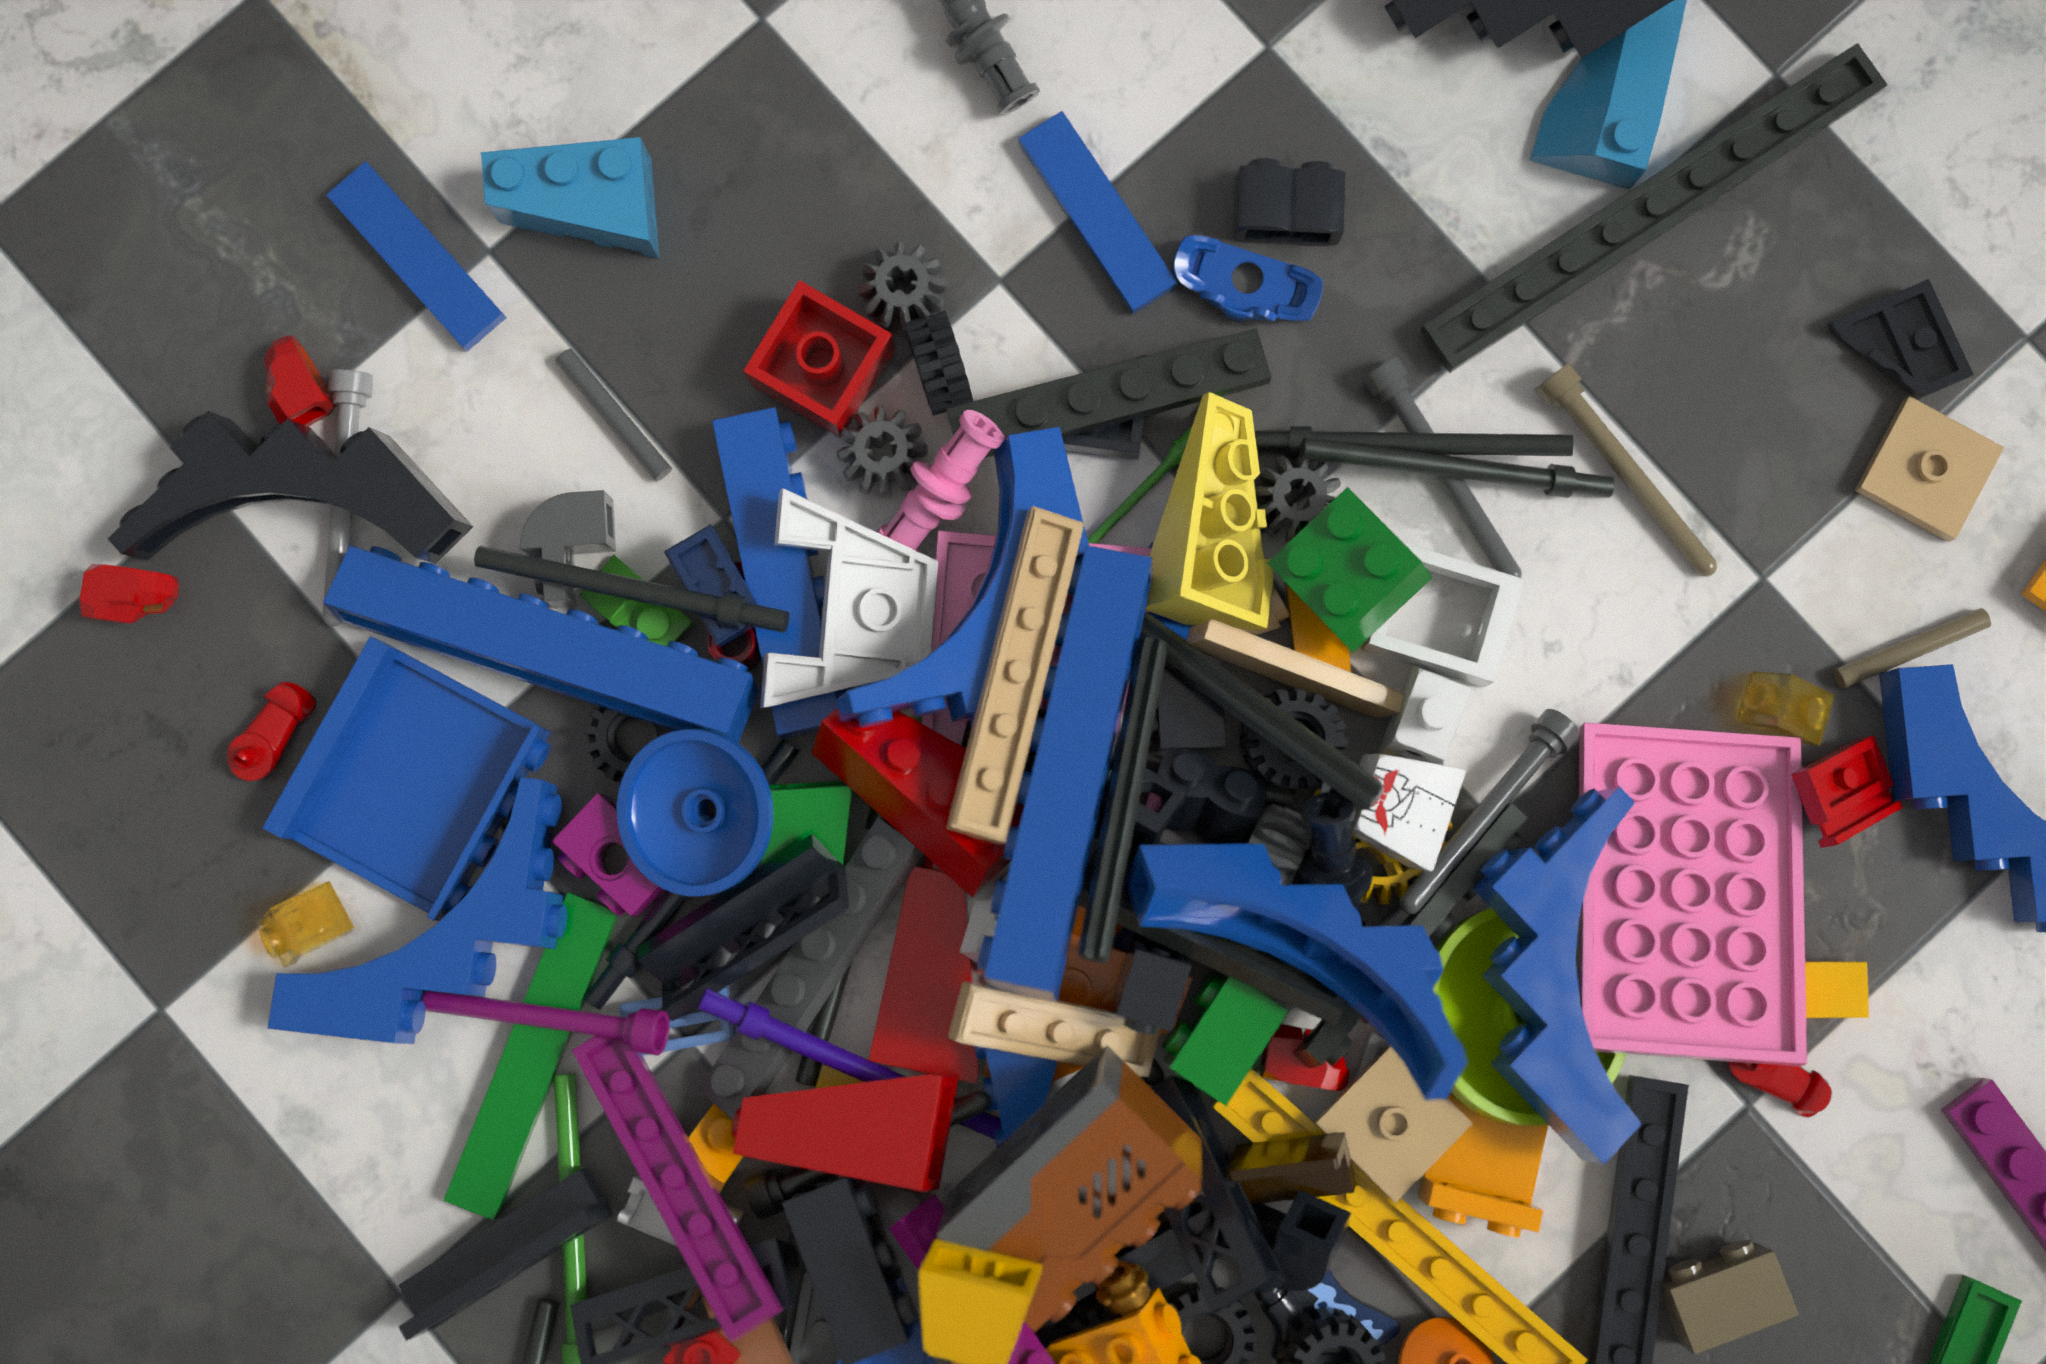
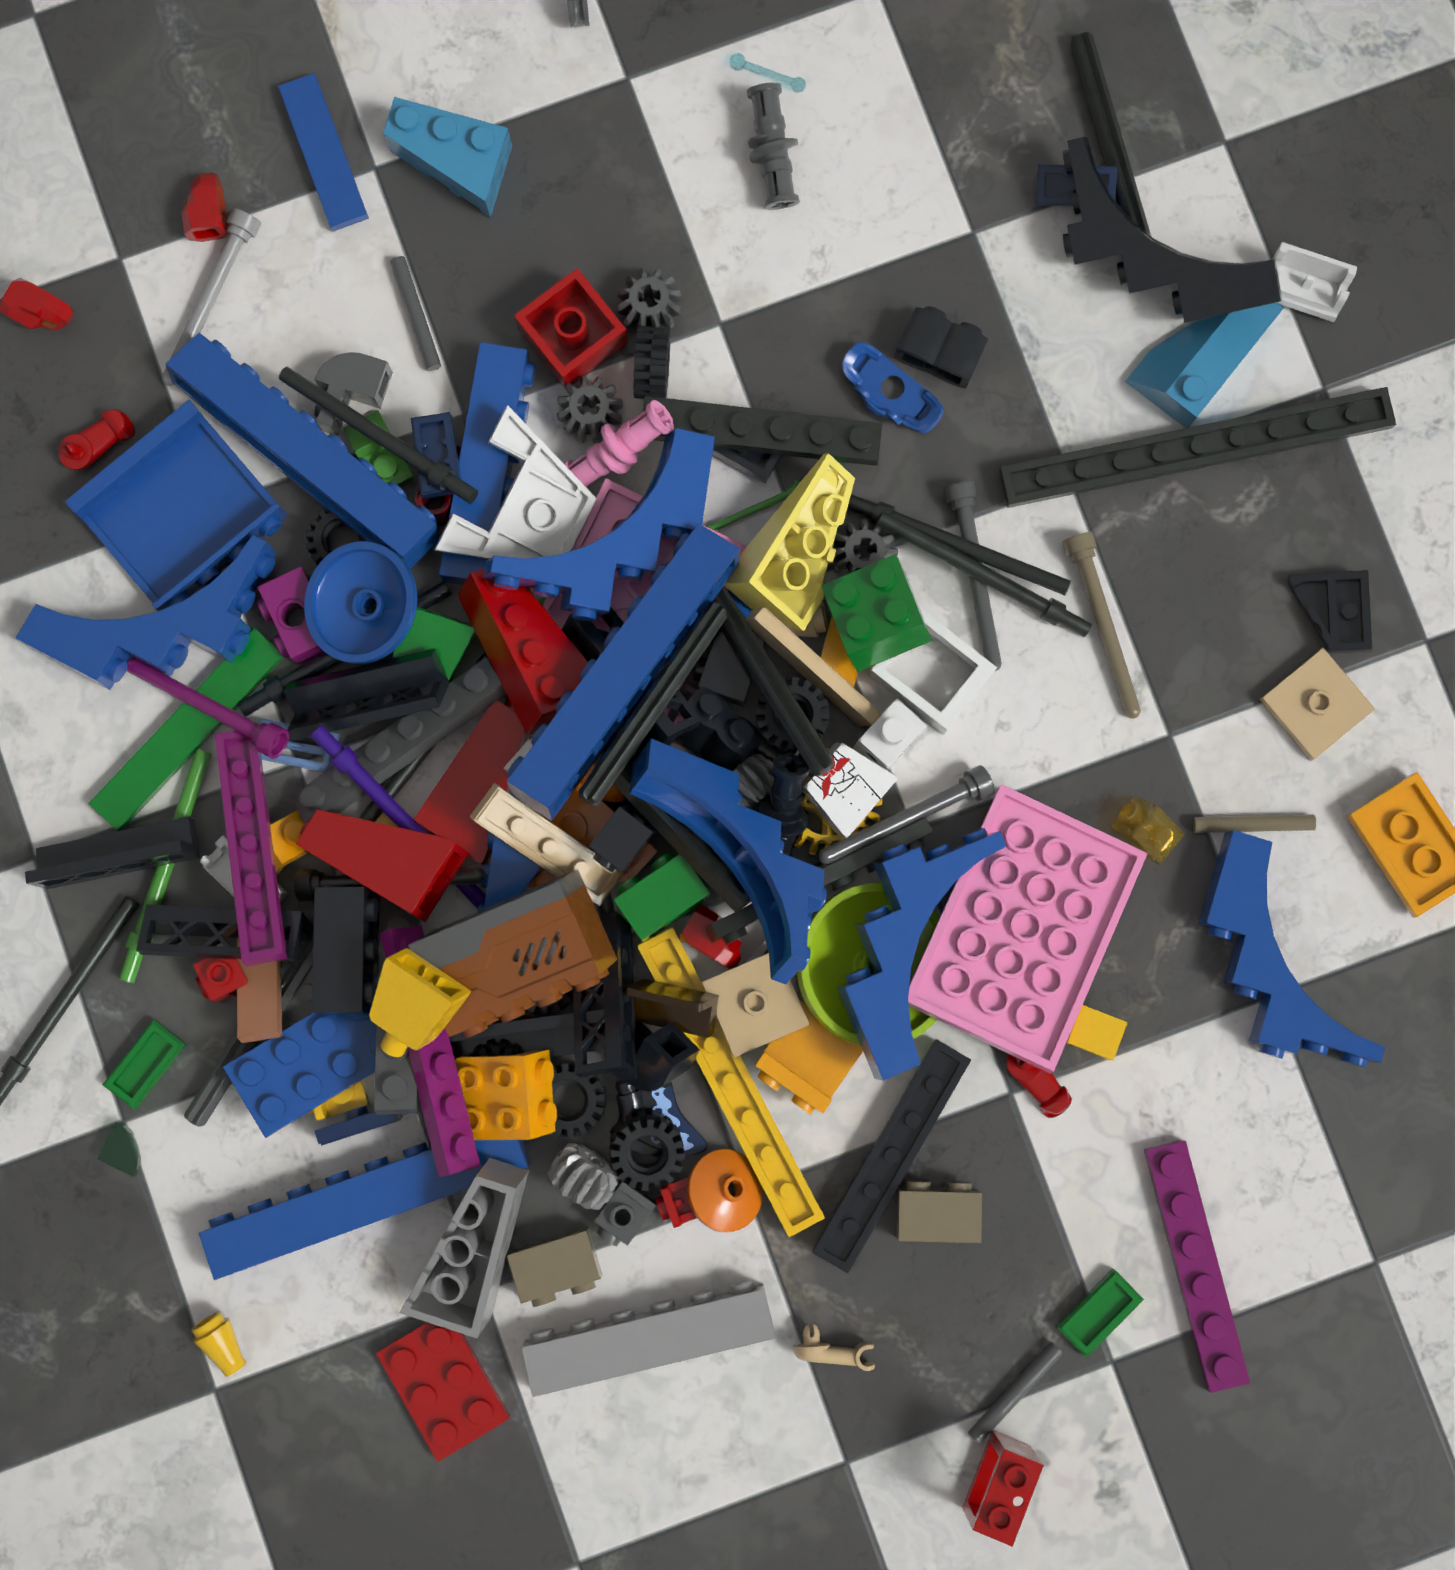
camera: 20 degrees right, 0 degrees up
black arch [108,411,473,564] -> none
clear yellow bracket [259,881,355,968] -> none
tan tile [946,506,1084,845] -> none
blue tile [1018,111,1177,315] -> none
pearl gold plate [1096,1261,1150,1315] -> none
red plate [1791,735,1903,848] -> none

